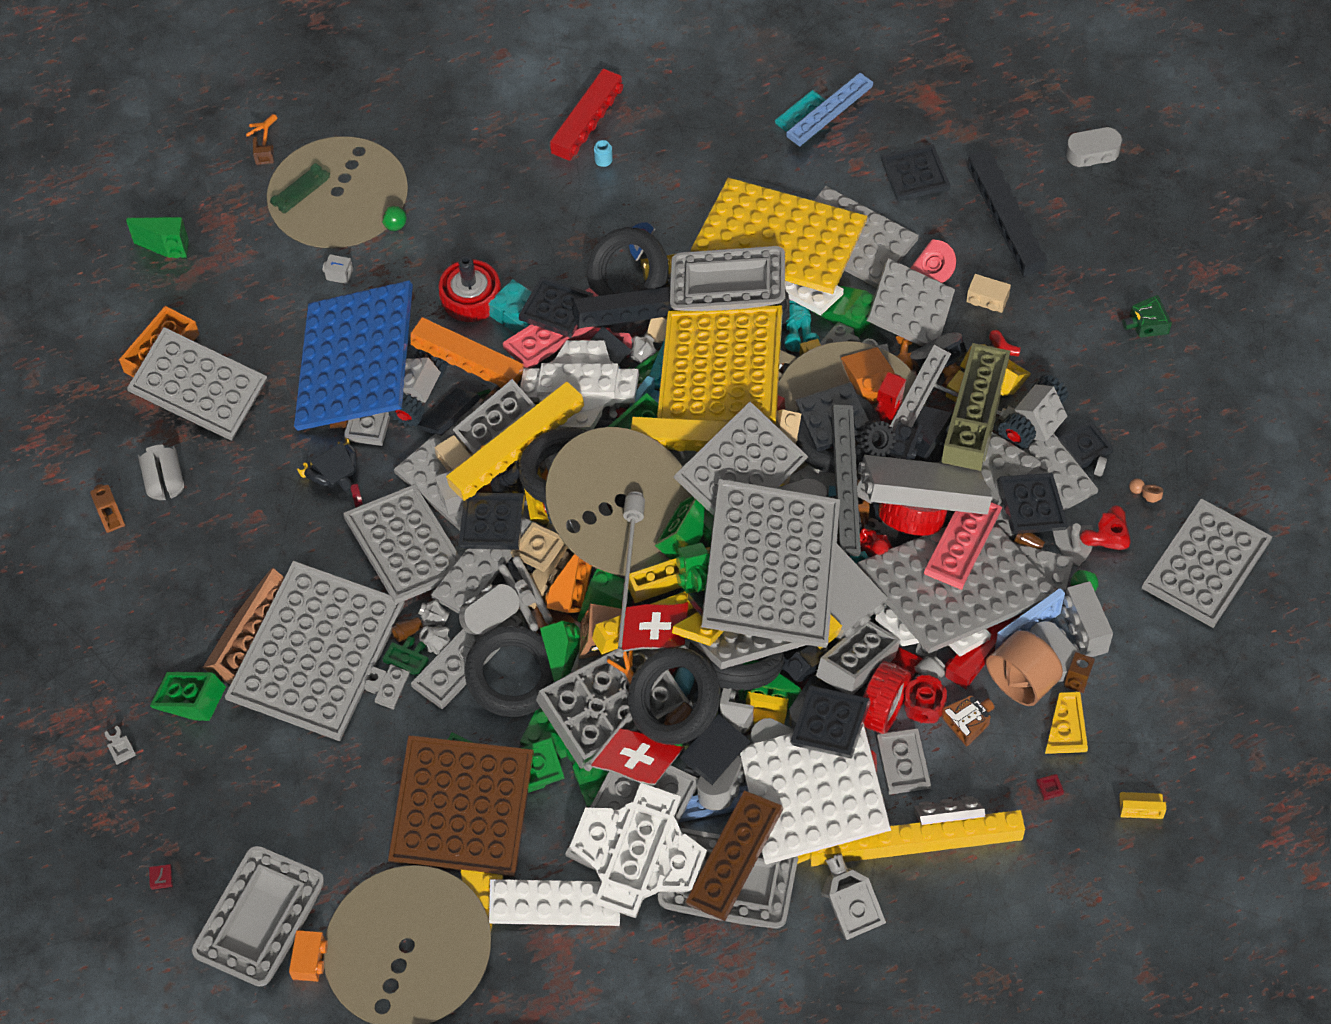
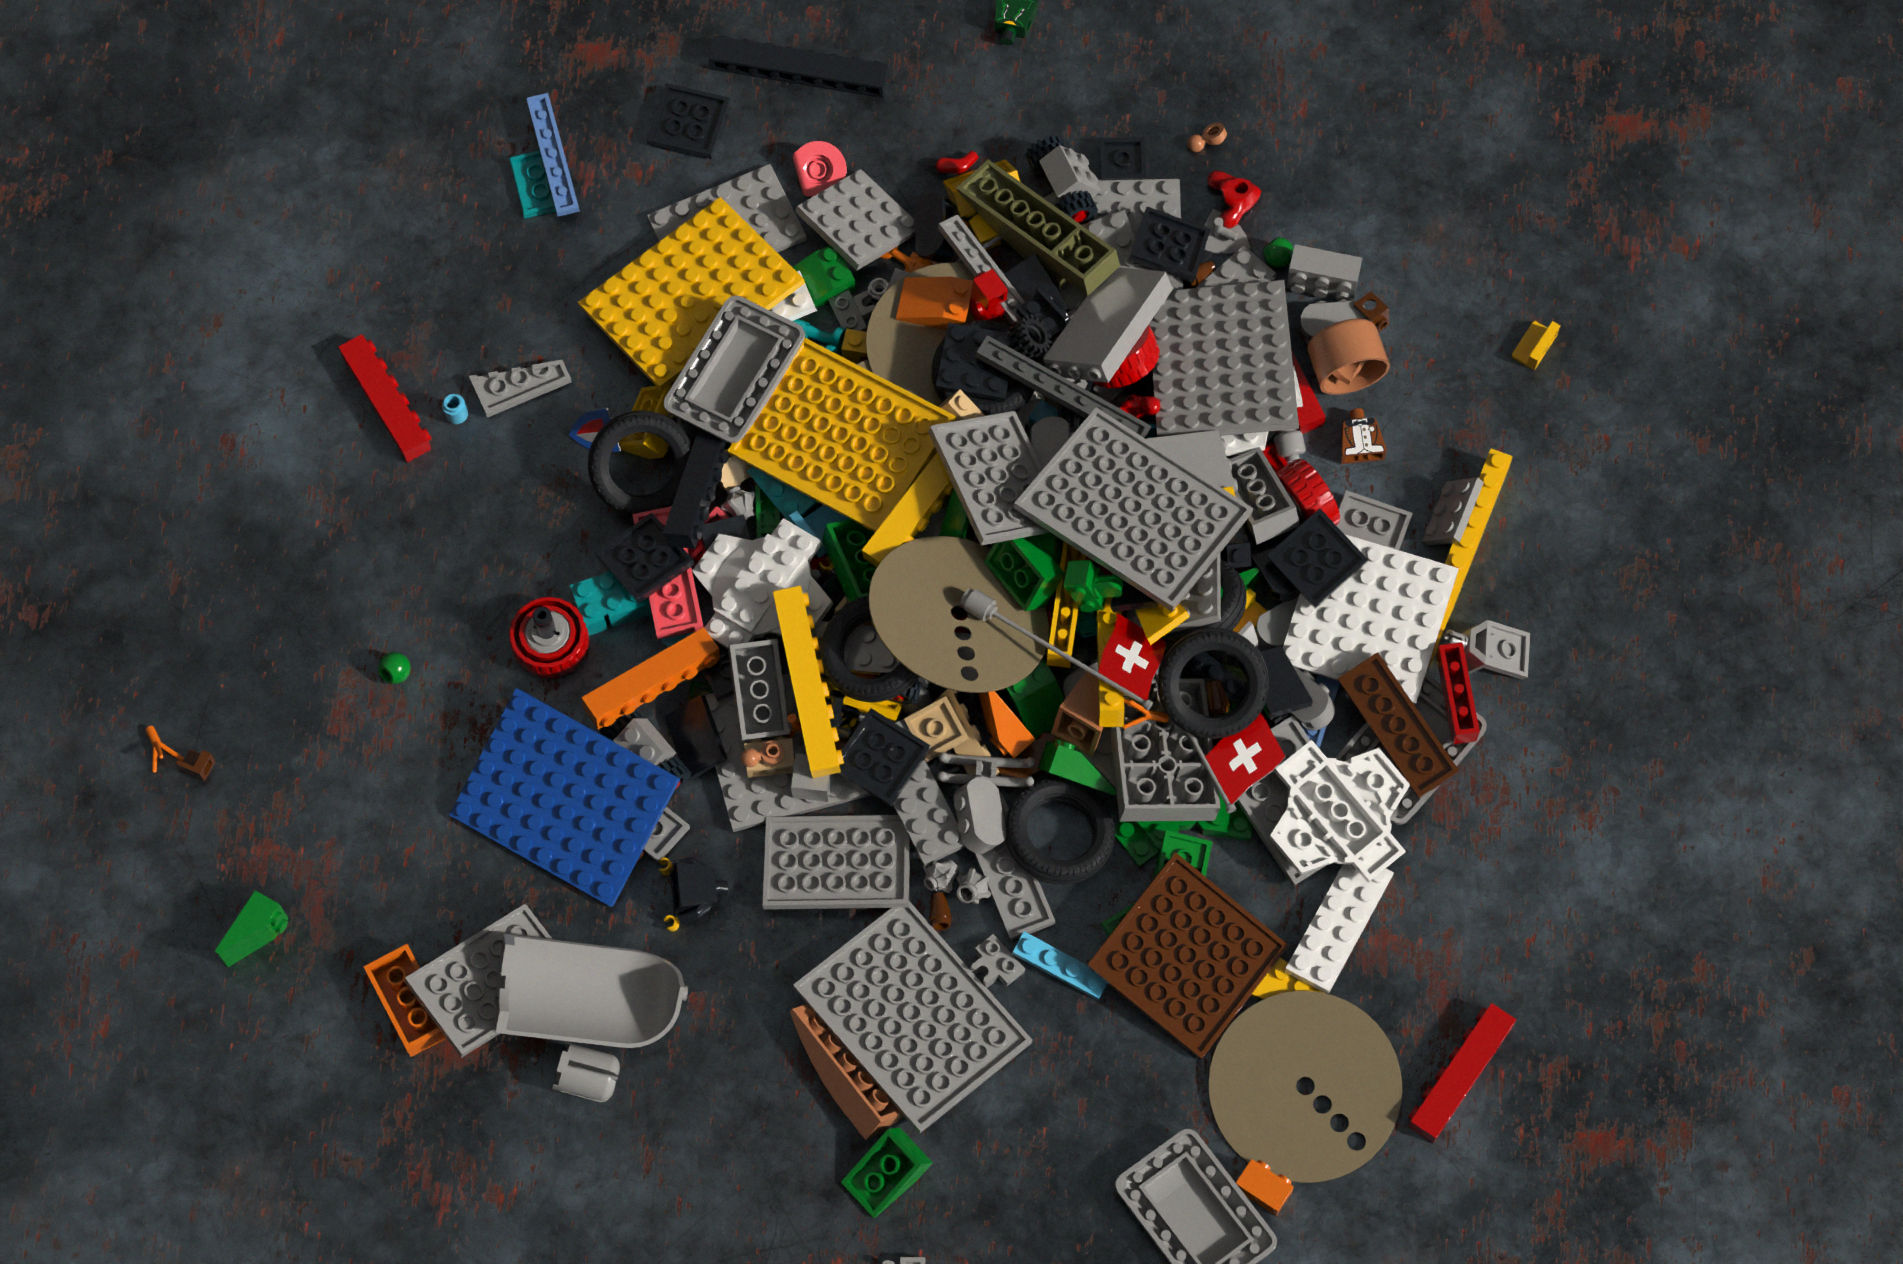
camera: 60 degrees left, 10 degrees up
dark orange torso [90,484,125,533] -> none
dark tan piece [267,137,408,248] -> none
clear green plate [270,163,330,214] -> none
light grey brick [323,255,353,284] -> none
dark red tile [350,484,363,508] -> none
dark green hinge [382,636,429,676] -> none
red brick [904,675,947,723] -> none
coral plate [924,502,1002,590] -> none
tan brick [966,274,1011,313] -> none
light blue tile [995,588,1065,650] -> none
dark red tile [1036,774,1064,801] -> none
yellow wing [1045,692,1088,754] -> none
light grey tile [1094,456,1107,477] -> none
light grey plate [1142,499,1272,628] -> none
none -> light grey wing [469,360,572,418]
none -> light grey panel [495,934,688,1048]
none -> nougat plate [740,740,785,767]
none -> medium azure plate [1012,931,1107,1000]
none -> red brick [1436,642,1480,745]

